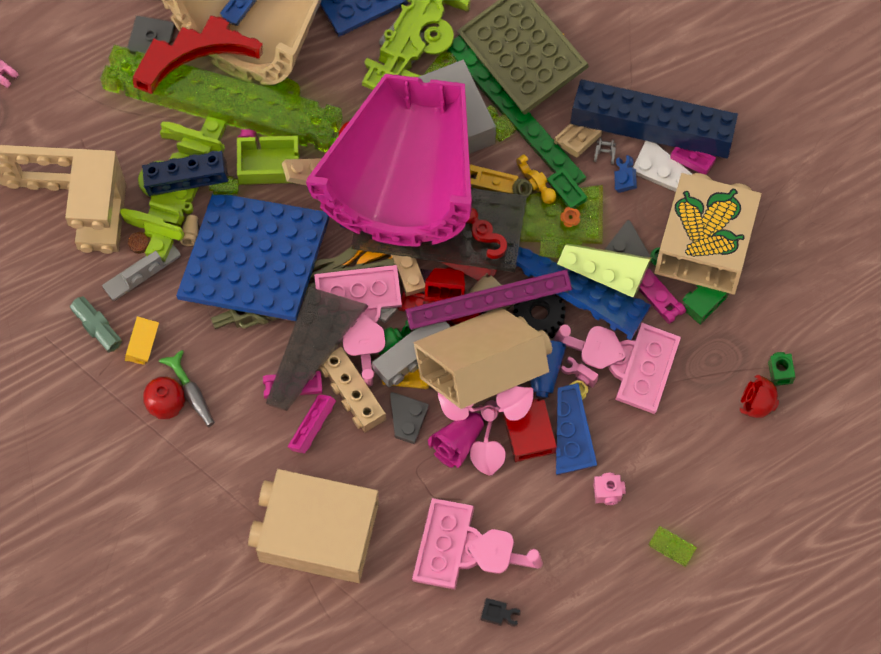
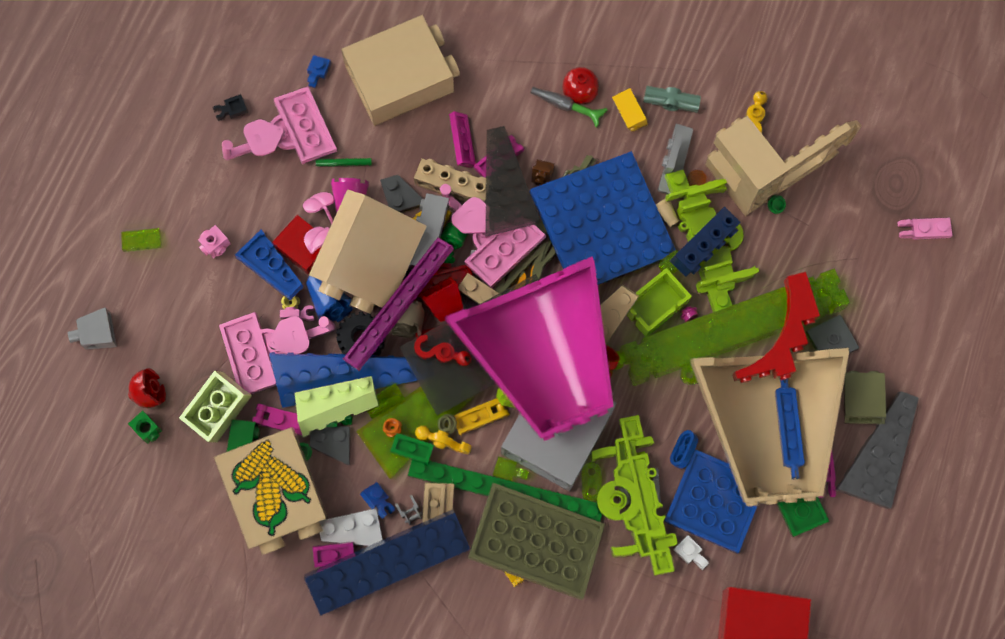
camera: 140 degrees right, 5 degrees up
none -> light grey torso [68,308,117,349]
none -> yellowish green brick [180,371,252,442]
none -> blue plate [307,55,331,88]
none -> green bar [316,158,372,166]
none -> reddish brown bracket [531,159,555,186]
none -> blue plate [670,430,699,469]
none -> yellow piece [746,91,768,133]

